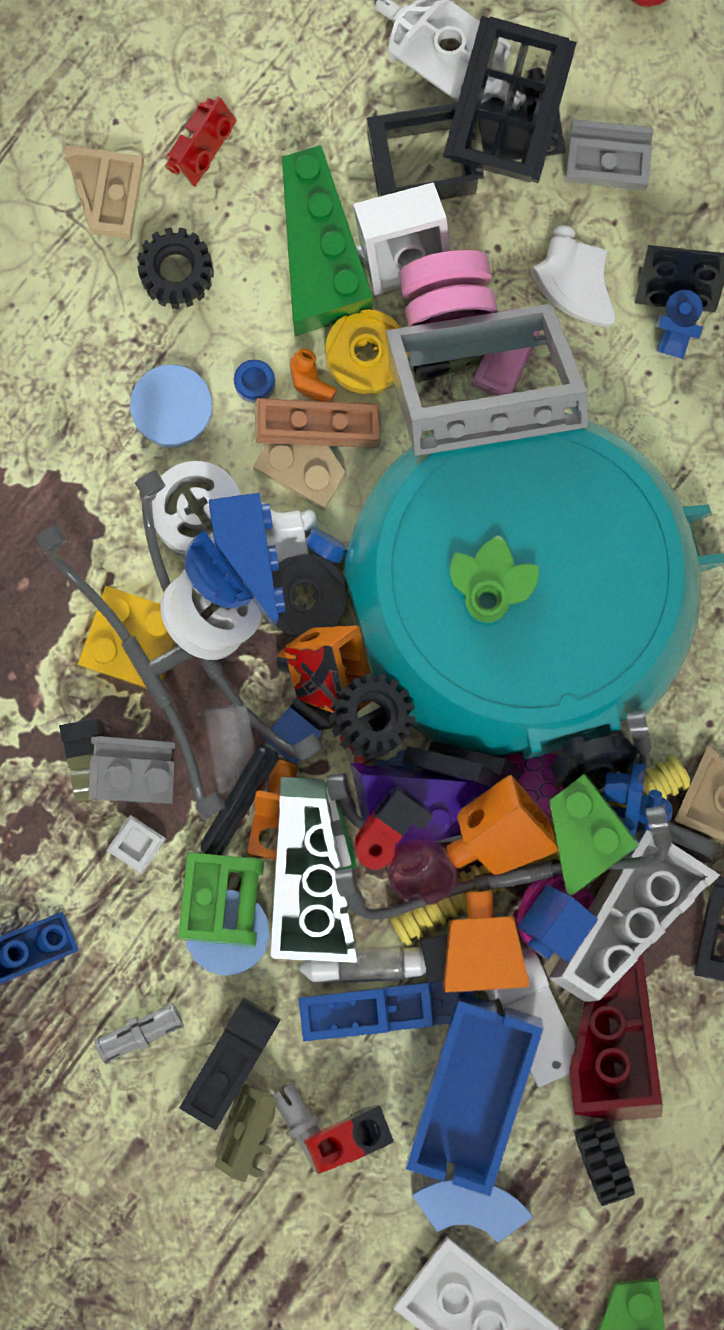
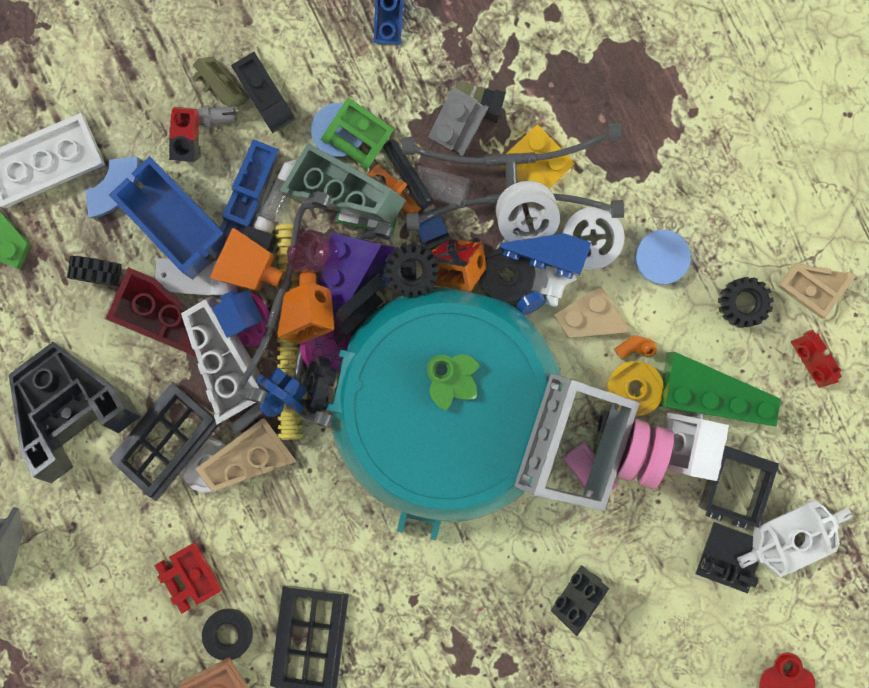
camera: 115 degrees right, 5 degrees up
light grey pin [94,1002,184,1065] -> none
white tile [106,815,166,874] -> none
blue plate [184,530,254,609] -> none
blue tile [234,359,276,403] -> none
nougat tile [255,398,381,448] -> none
leg [354,783,433,870] -> none
black piece [443,16,577,184] -> none
white arm [531,225,615,327] -> none
bright green wing [549,774,640,896] -> none
light grey plate [565,119,654,190] -> none
blue hips [654,290,703,359] -> none

